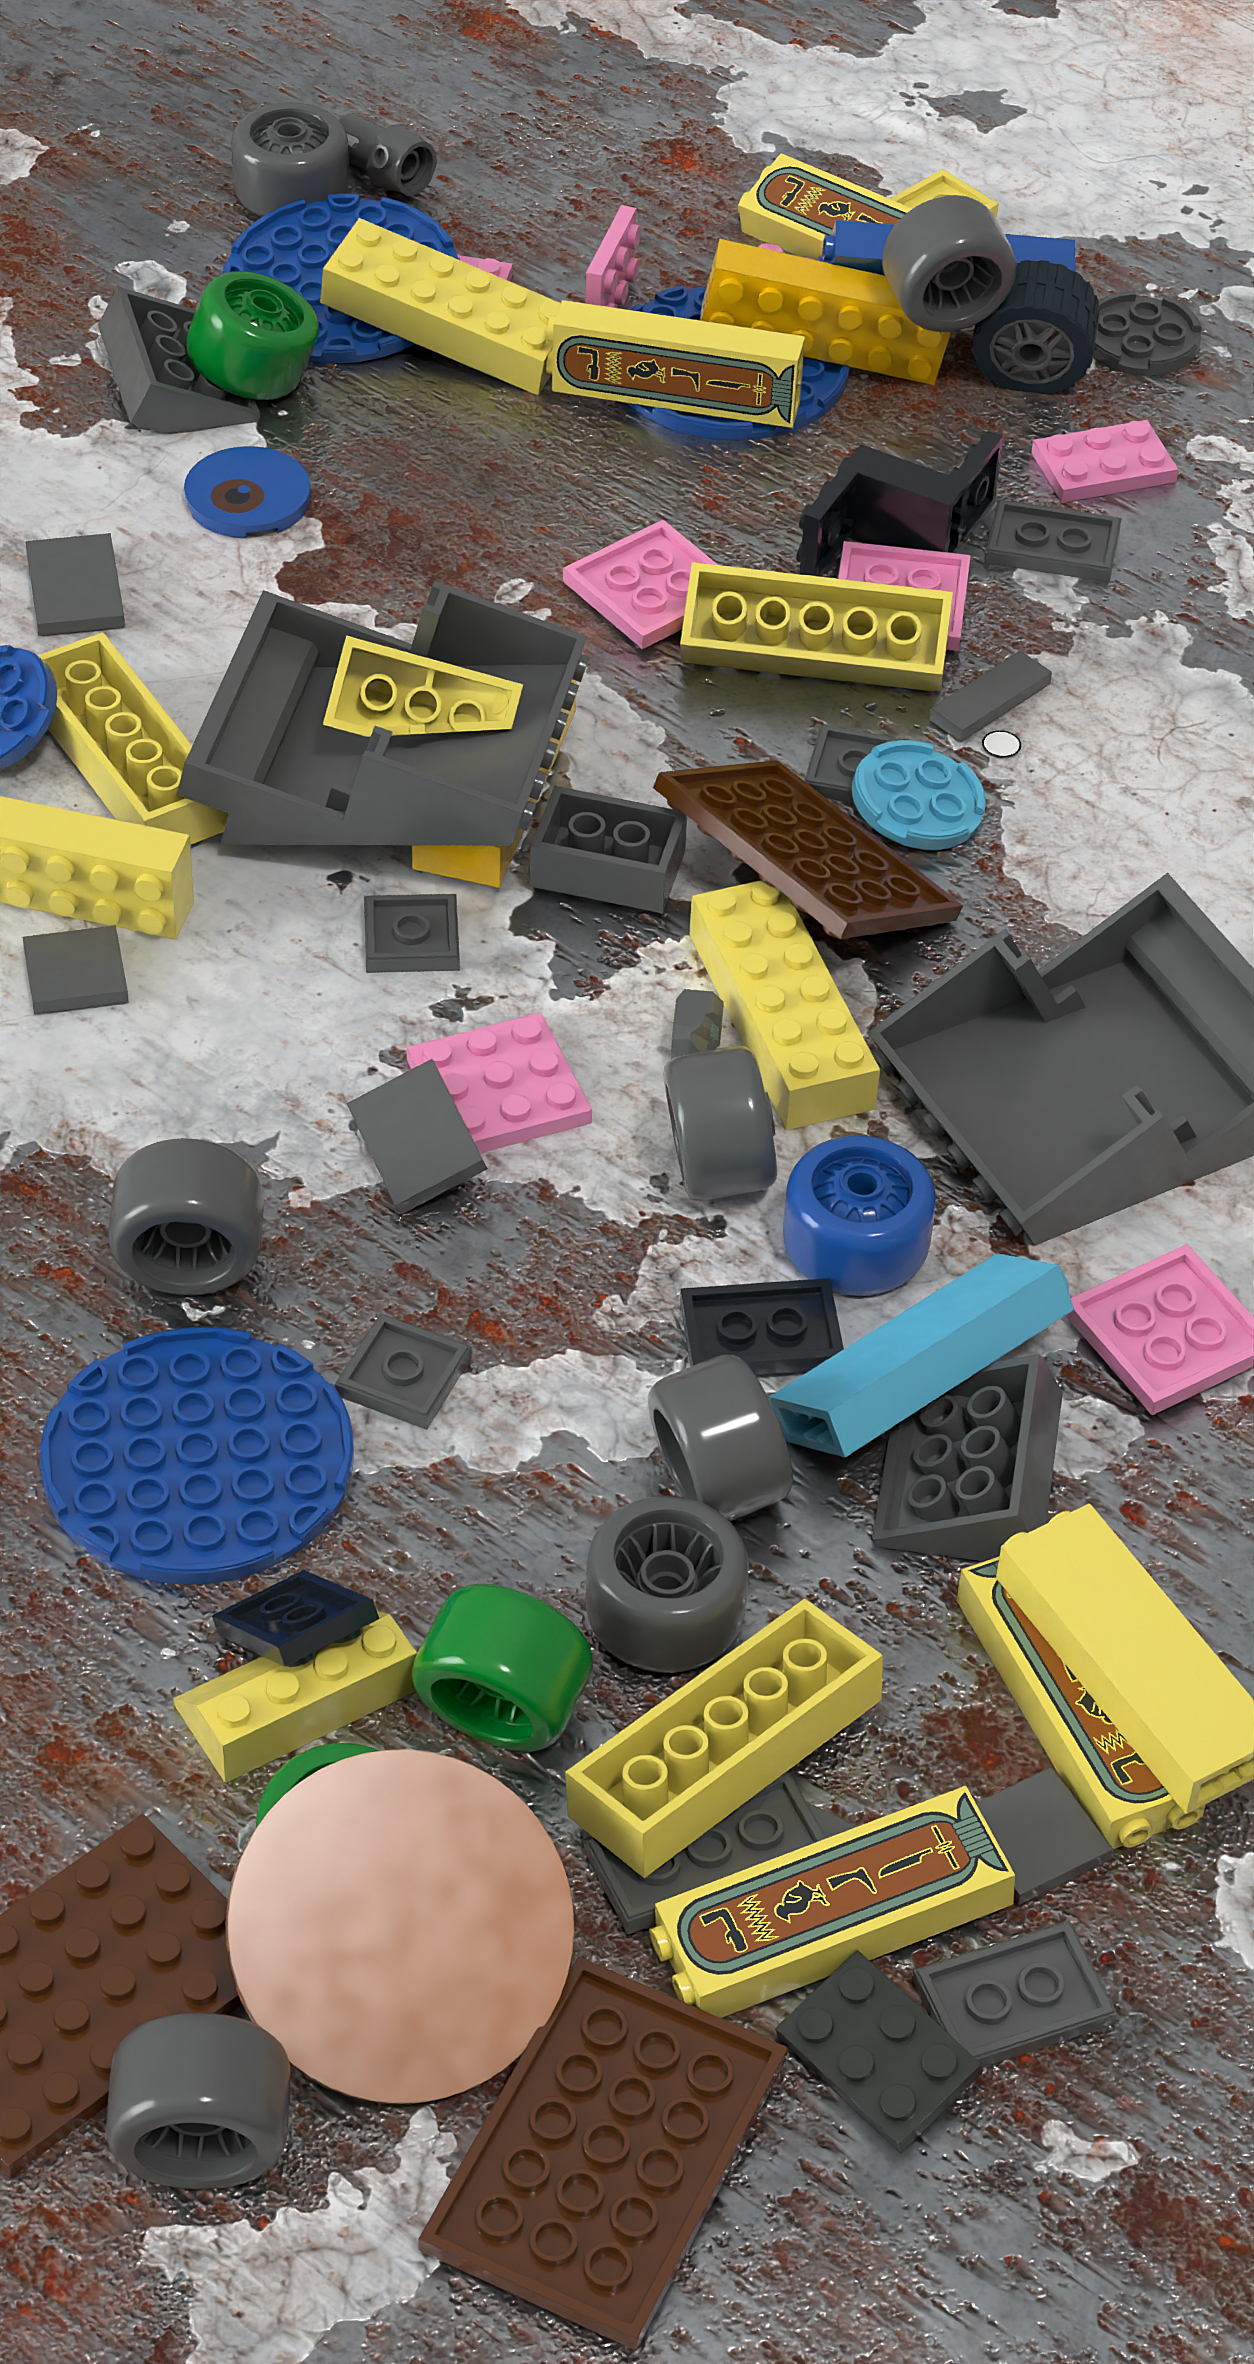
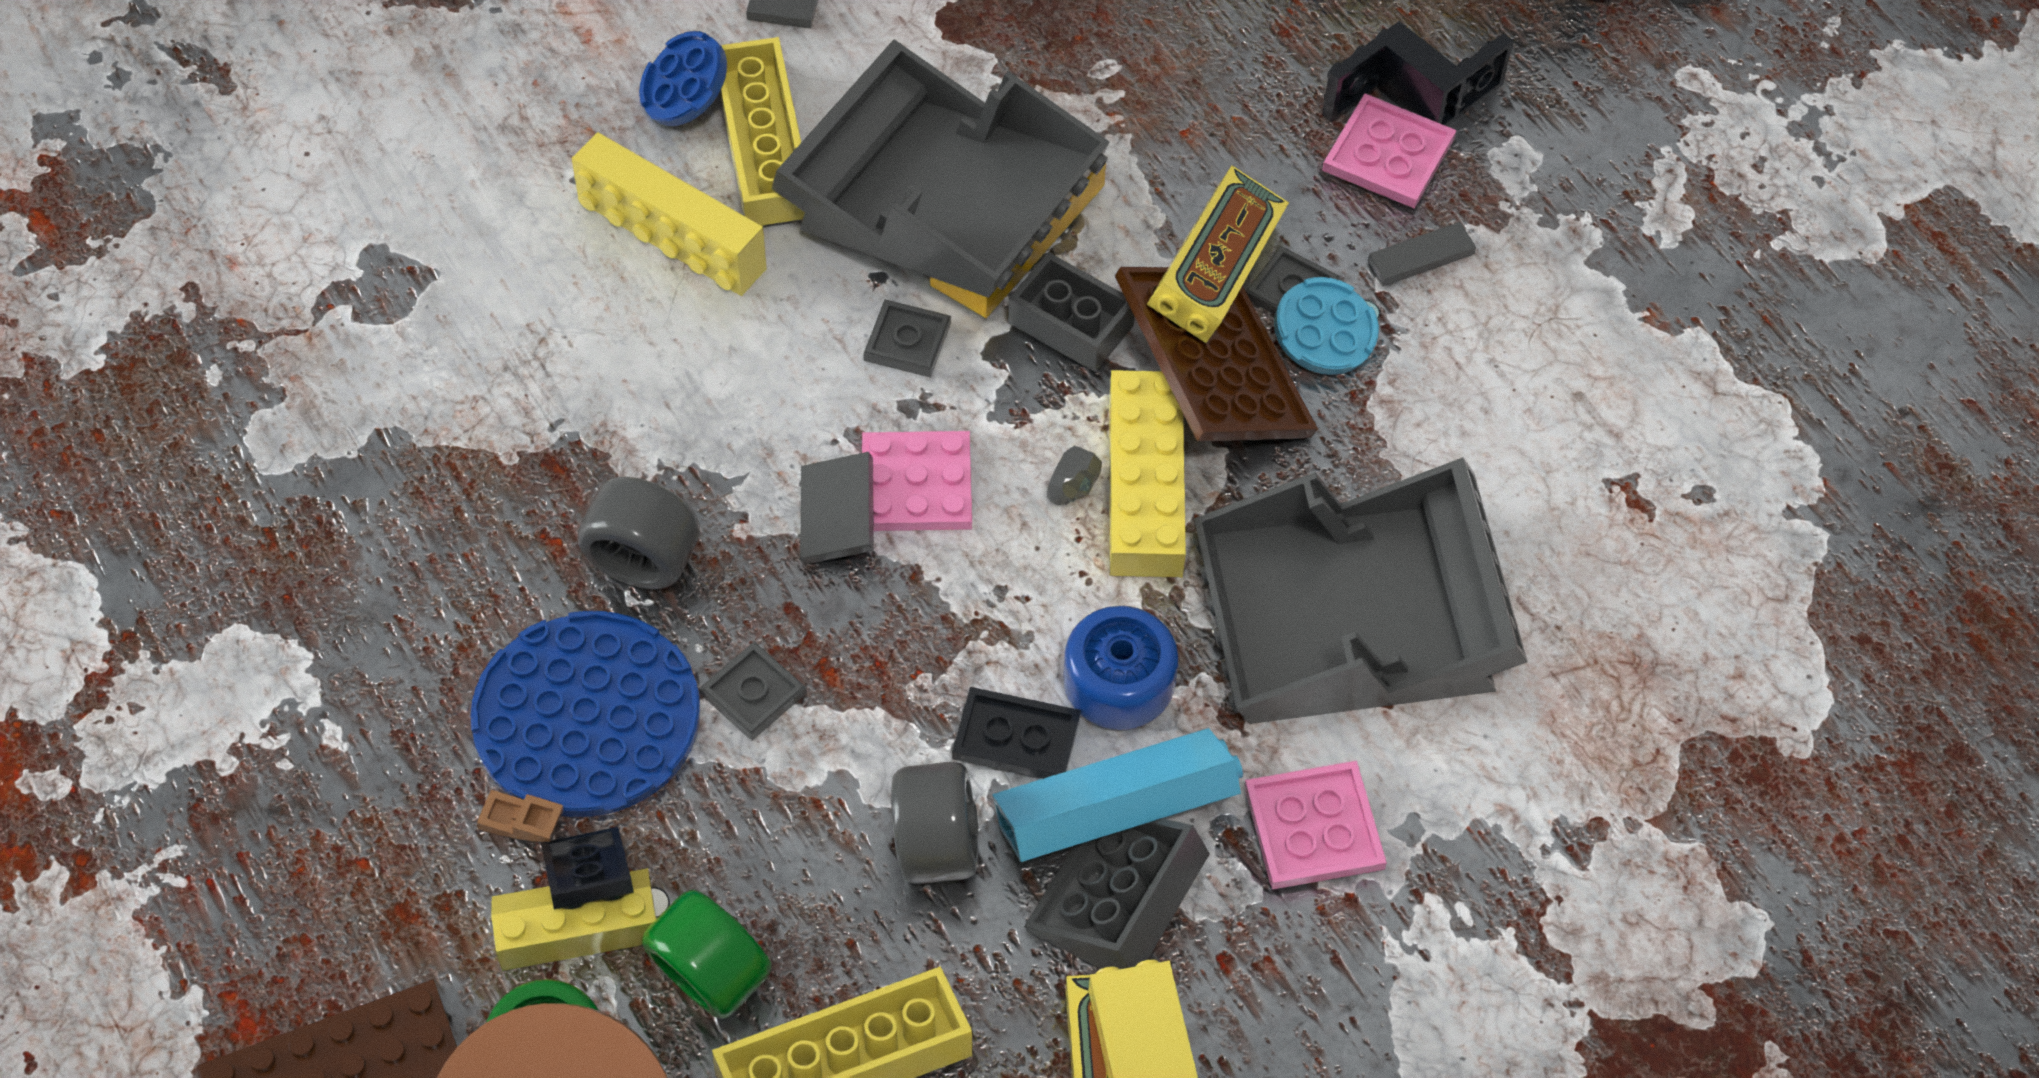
camera: 20 degrees right, 10 degrees up
dark grey tile [22,925,129,1014] -> none
light yellow wedge [323,636,523,737] -> none
bright pink plate [563,520,718,649] -> none
dark grey wheel [585,1496,749,1673] -> none
dark grey wheel [663,1045,777,1201] -> none
light yellow brick [680,562,953,692] -> none
white sticker [982,730,1021,758] -> none
dark grey tile [984,499,1122,582] -> none
bright pink plate [1031,420,1179,503] -> none
none -> medium nougat slope [477,789,564,842]
none -> brick [1147,165,1289,343]

